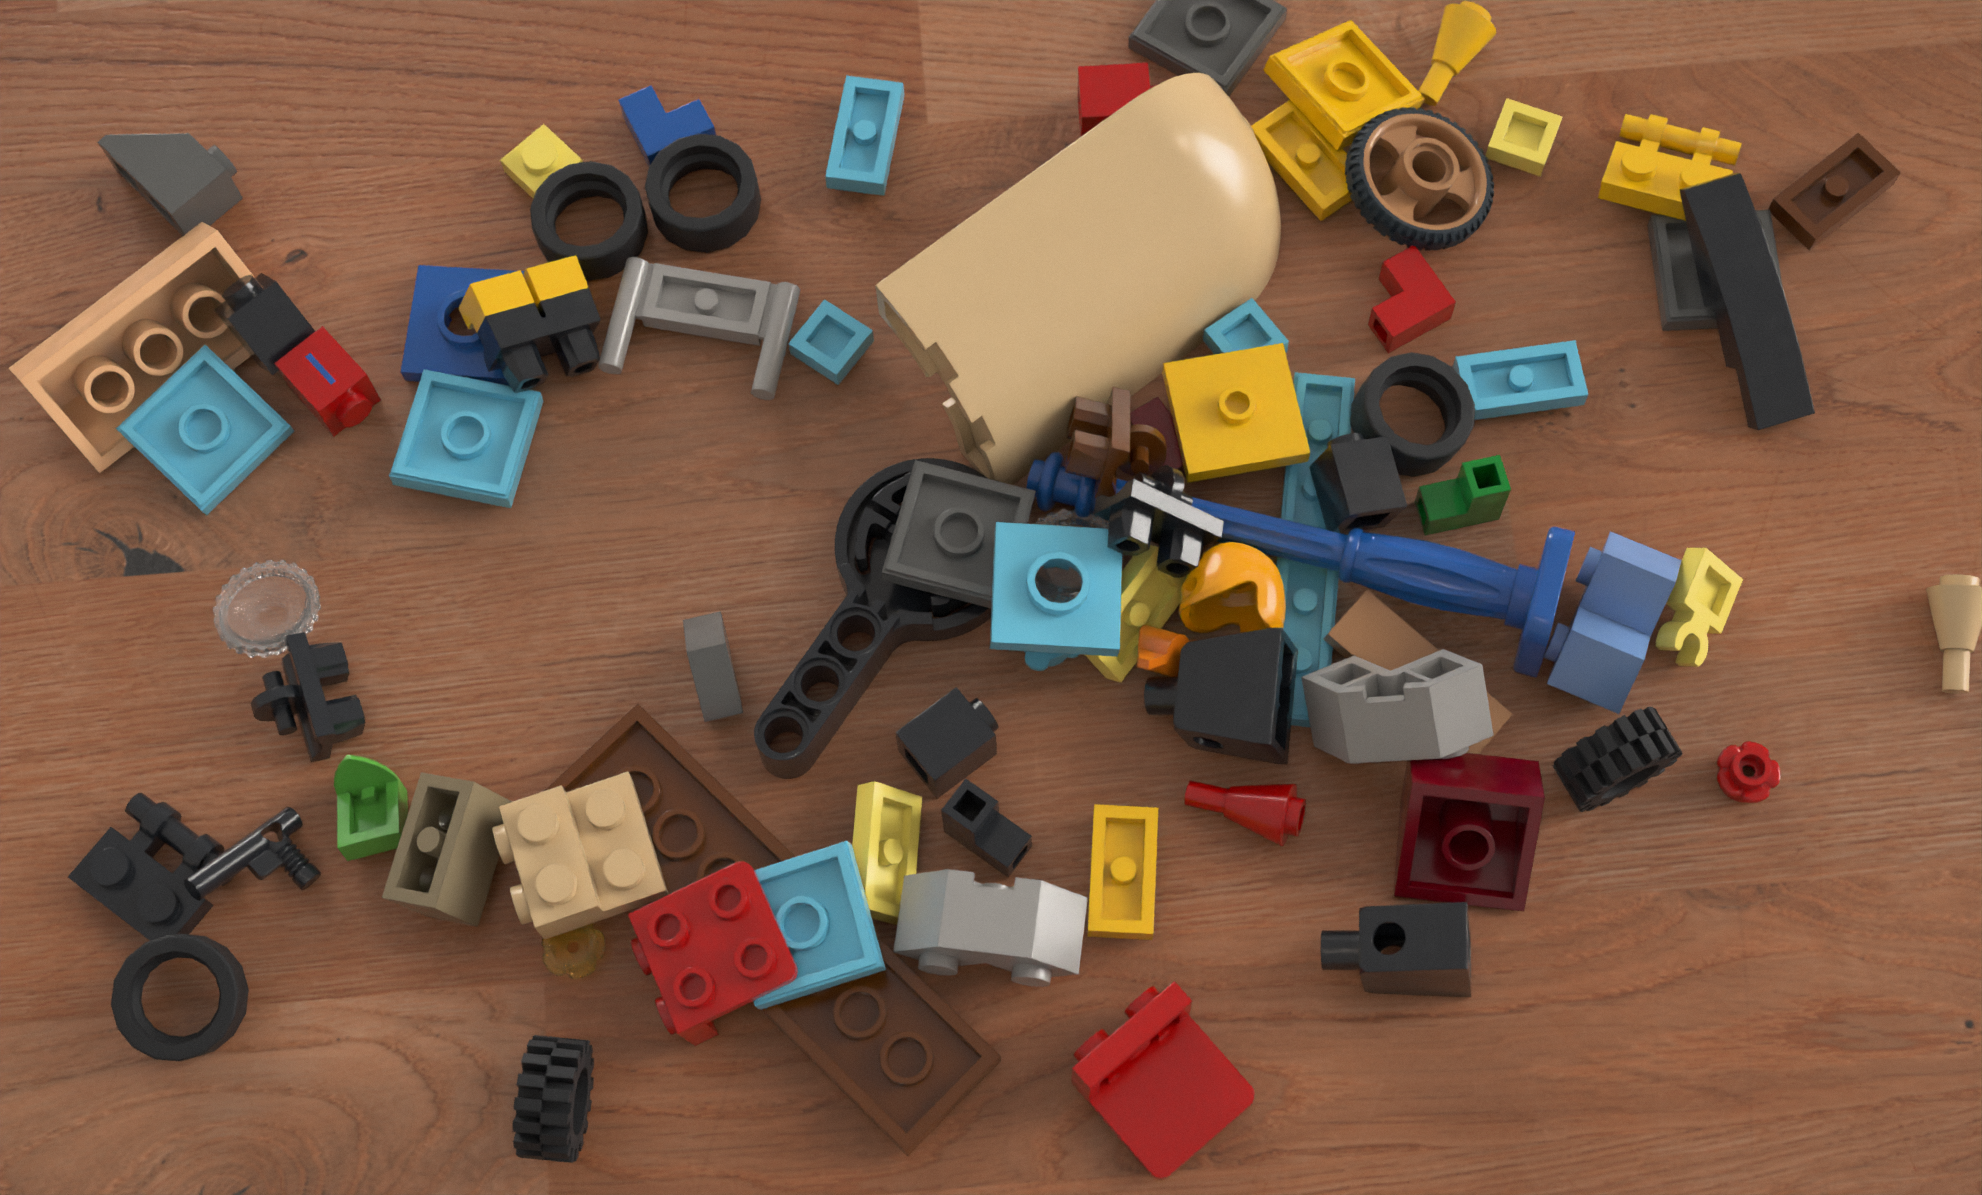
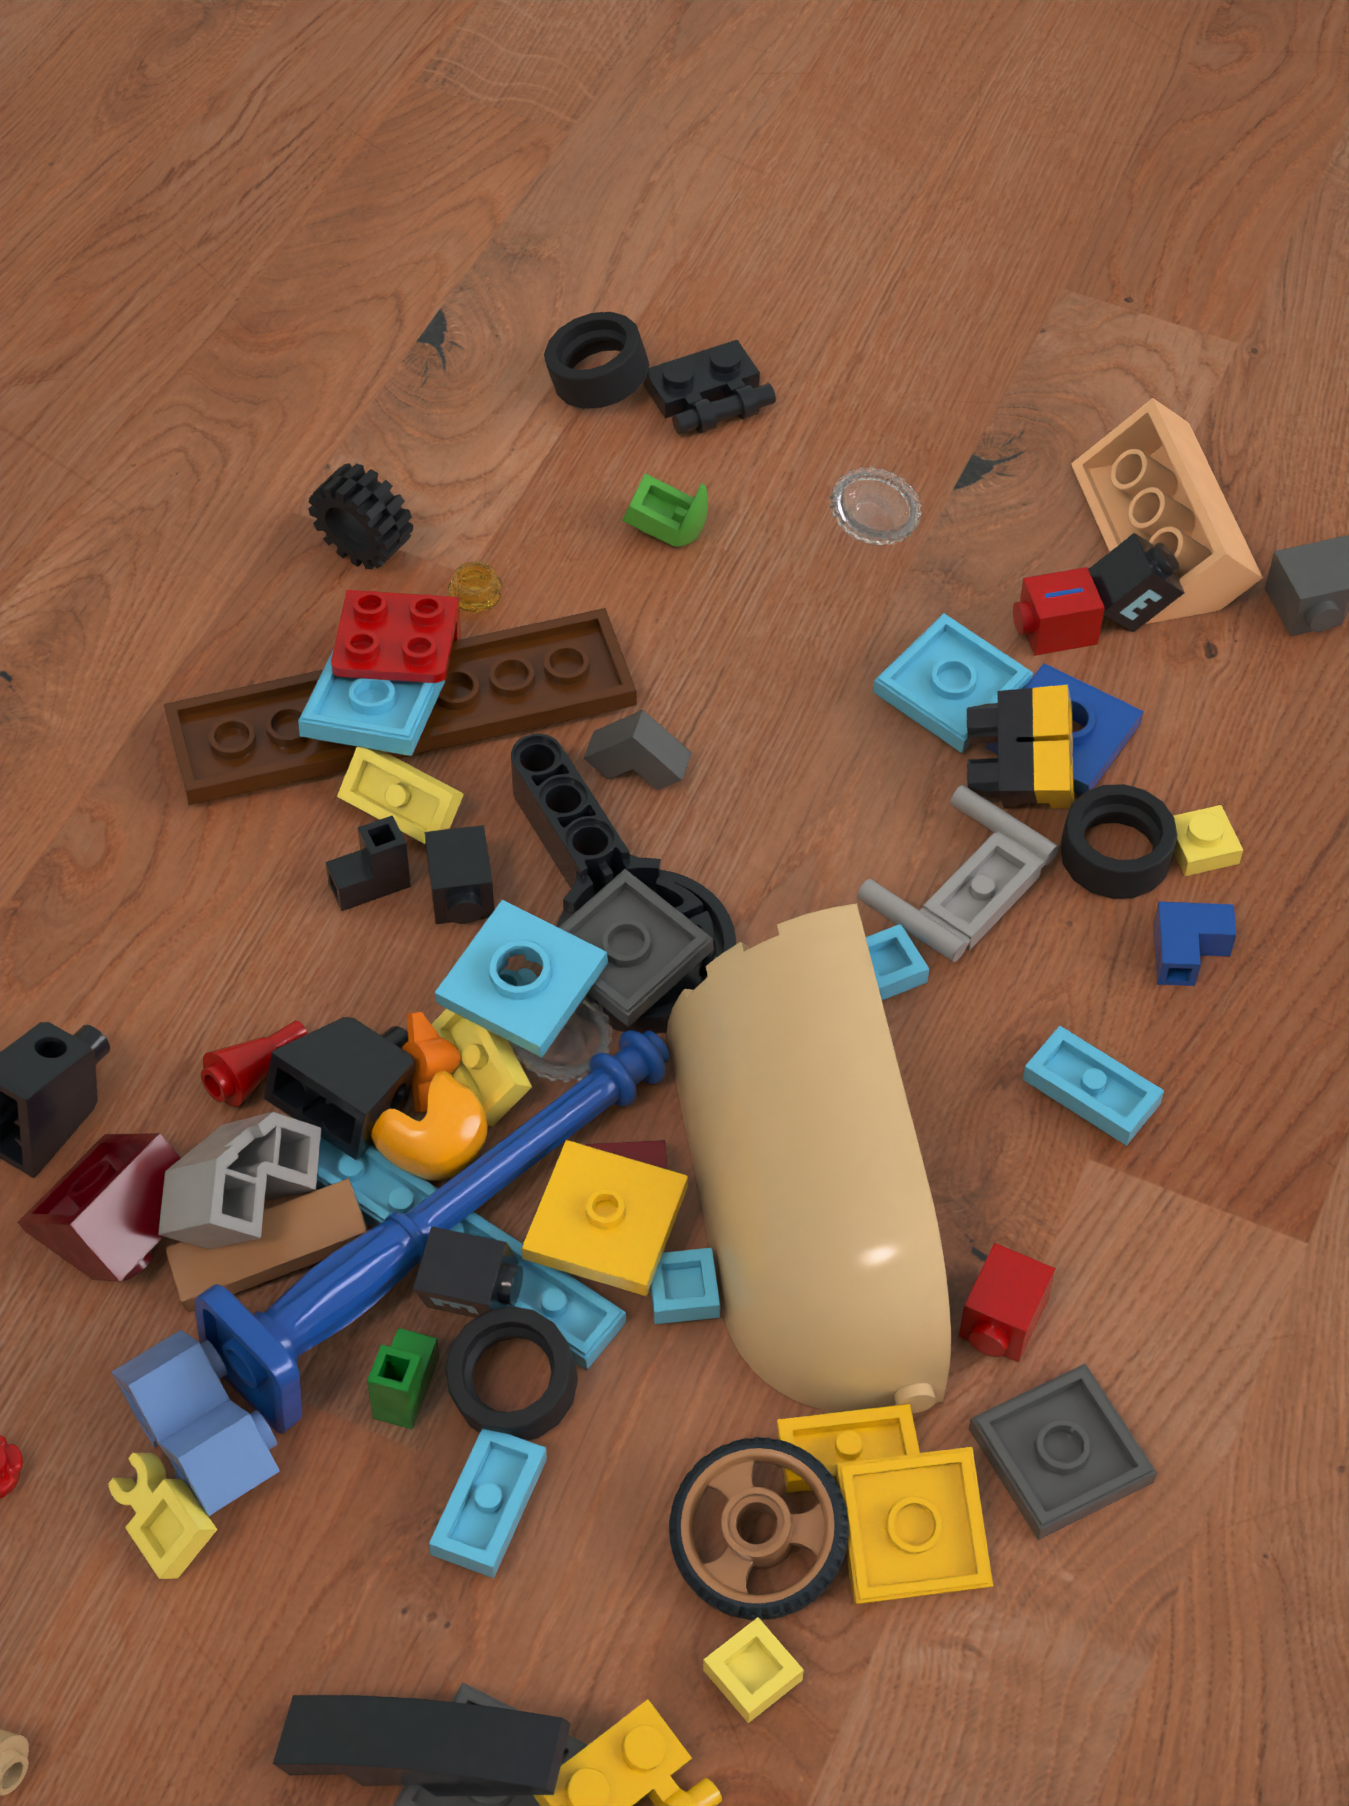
camera: 115 degrees right, 15 degrees down
medium azure plate [116,345,294,516] -> none
black hose [184,807,322,901] -> none
black hips [250,632,365,762] -> none
dark tan brick [382,772,512,927] -> none
tan plate [492,772,669,940] -> none
black tyre [645,134,761,253] -> none
light grey brick [893,869,1088,987] -> none
reddish brown hips [1065,387,1167,498] -> none
red bracket [1071,981,1255,1180] -> none
yellow plate [1087,804,1159,940] -> none
black hips [1093,465,1224,578] -> none
red piece [1368,246,1456,354] -> none
yellow cone [1418,1,1497,106] -> none
black tyre [1552,707,1682,812] -> none

